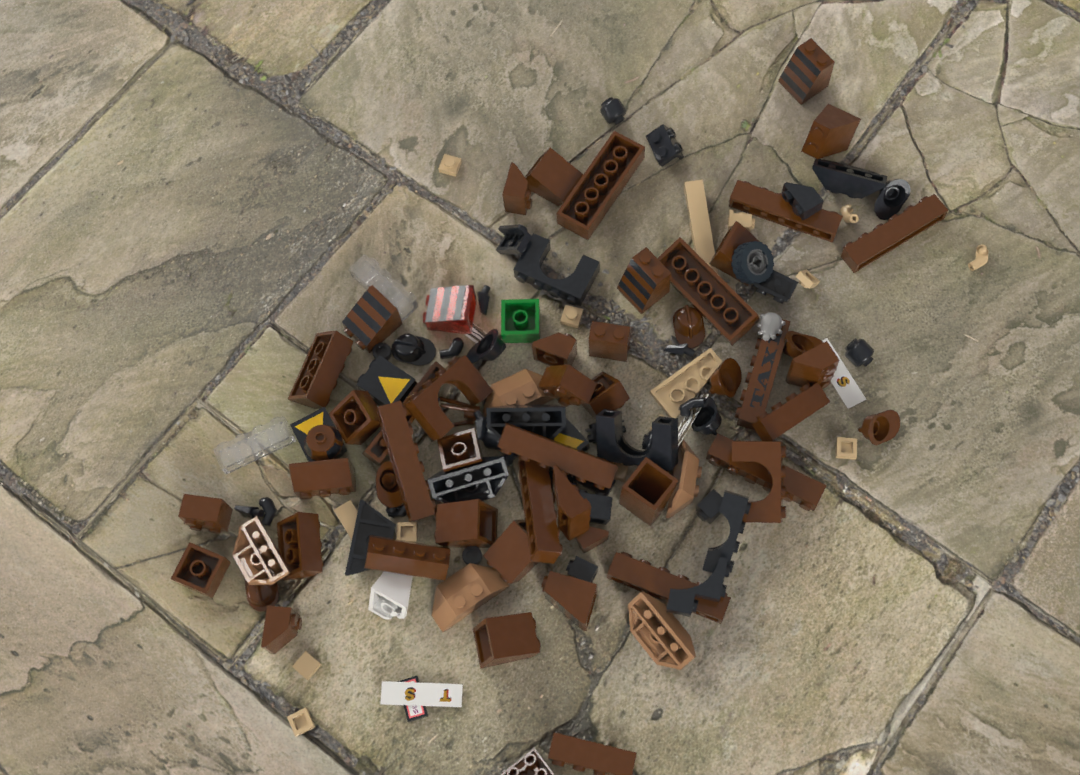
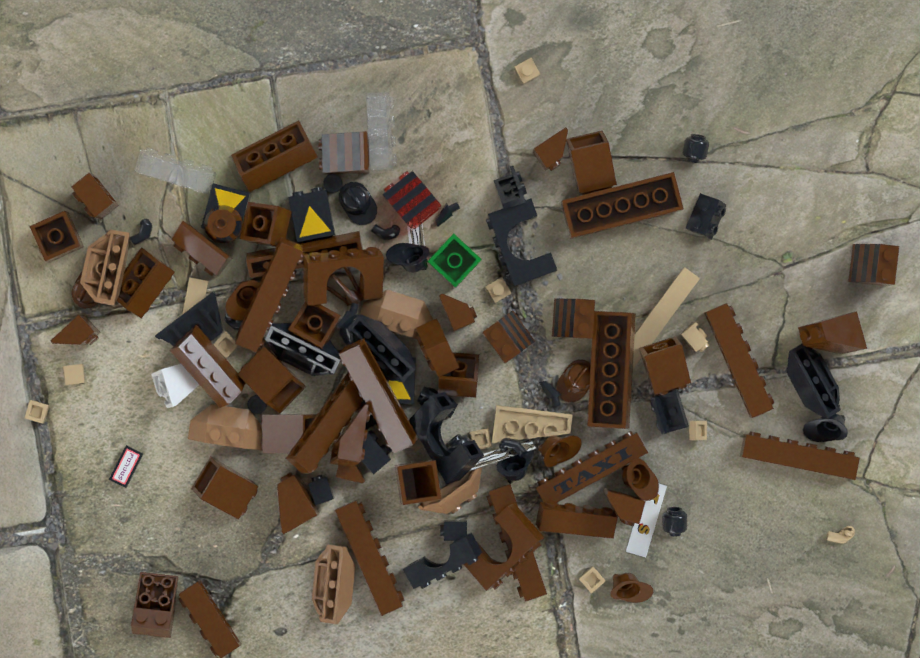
camera: 35 degrees right, 20 degrees up
black bar [234,505,264,518] -> none
white sticker [380,681,463,707] -> none
black arch [666,557,731,617] -> none
black wheel [731,241,774,284] -> none
light grey piece [757,312,786,341] -> none
black slope [781,182,824,220] -> none
tan arm [840,204,859,223] -> none

